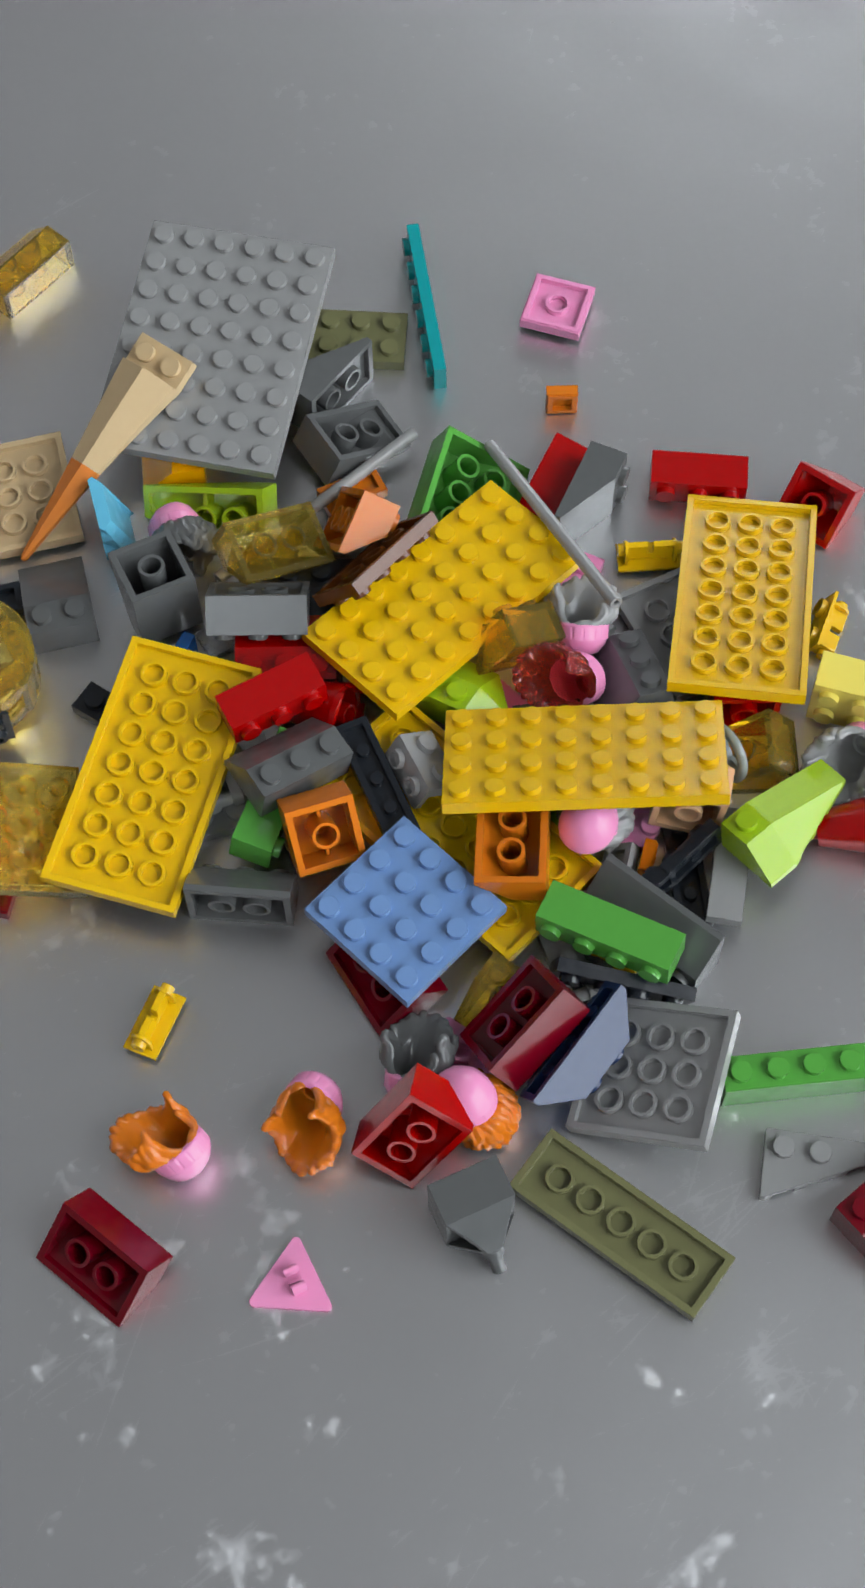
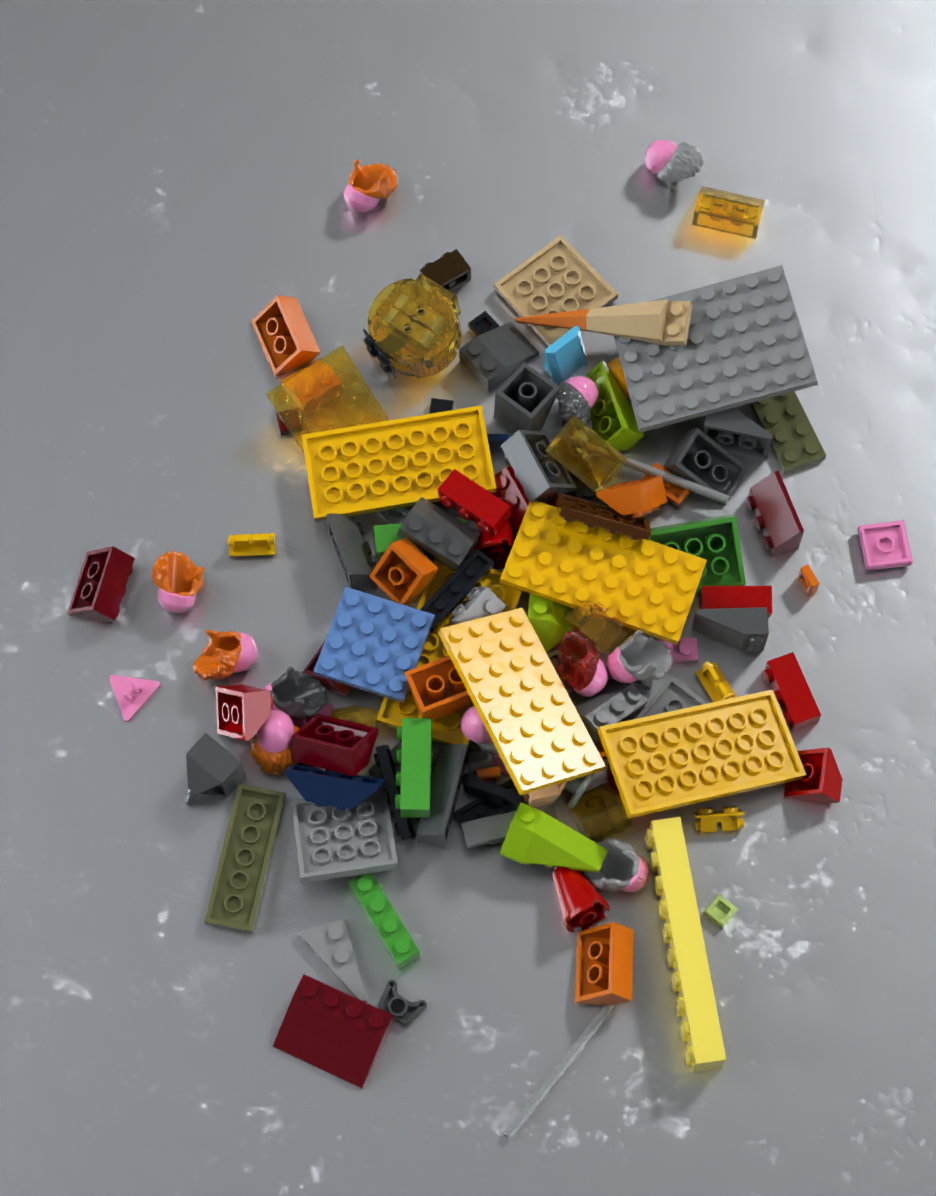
camera: 65 degrees right, 5 degrees up
teal plate [402,224,447,390] -> none
light grey piece [484,439,622,609] -> none
none -> dark red slope [746,470,804,557]

